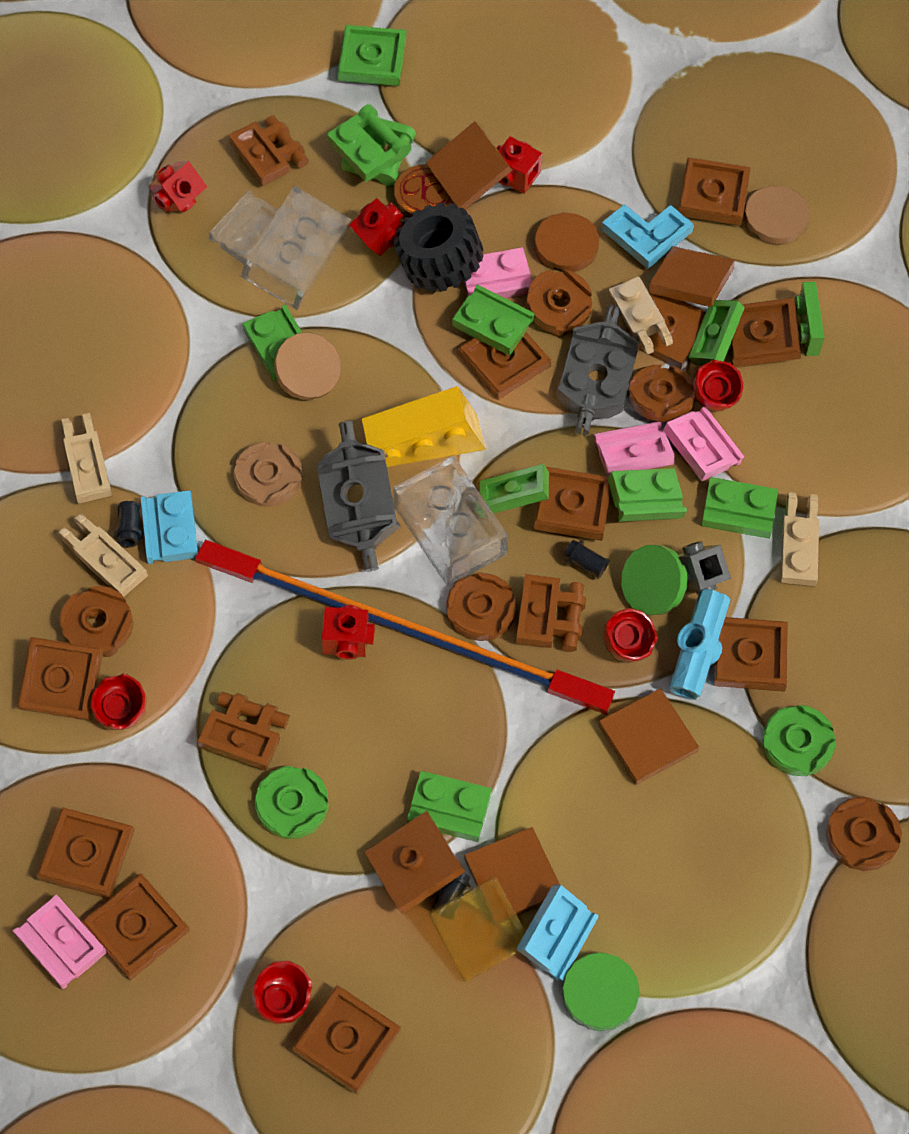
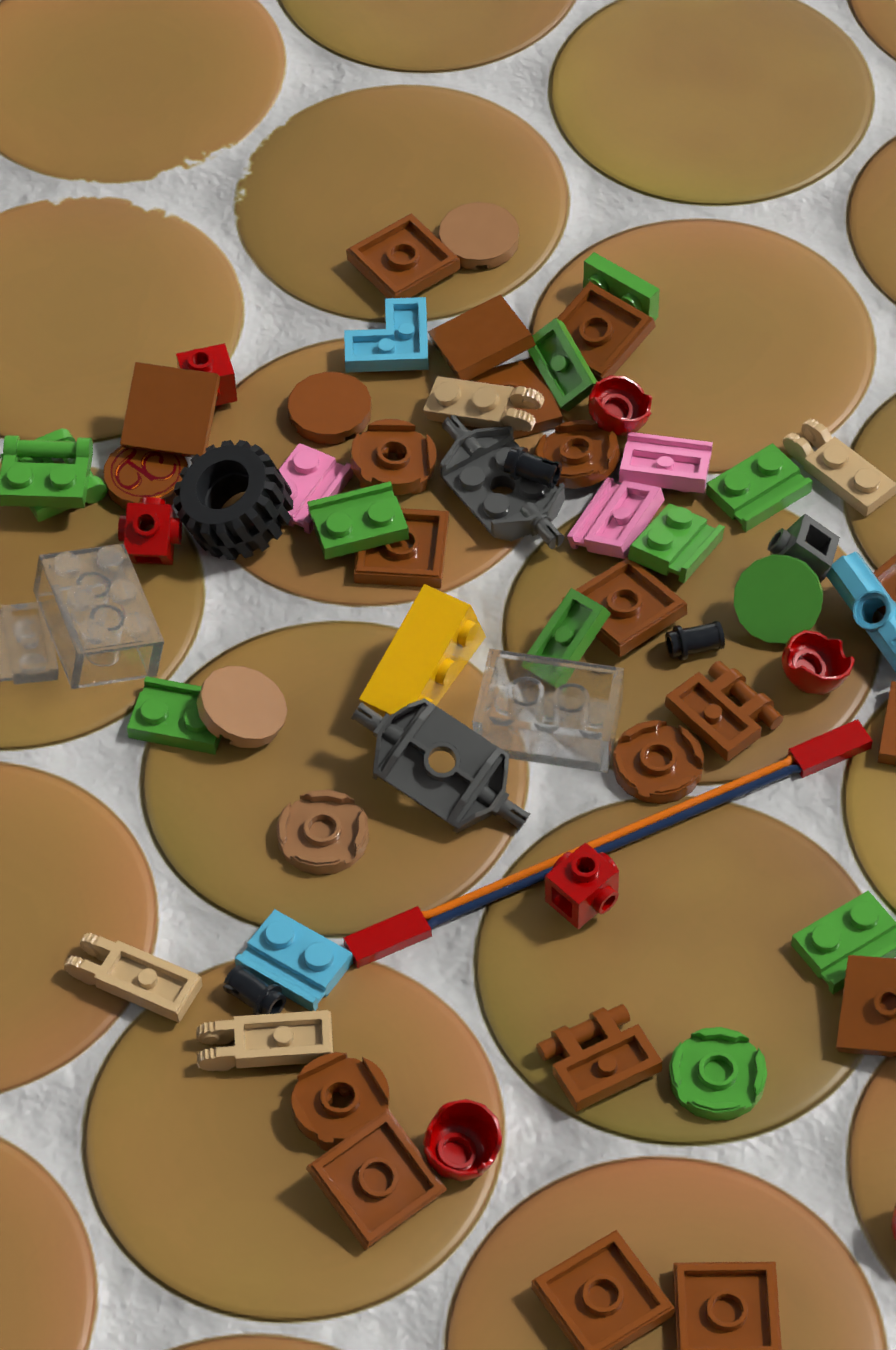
camera: 45 degrees left, 10 degrees down
none -> black pin [504,446,562,489]

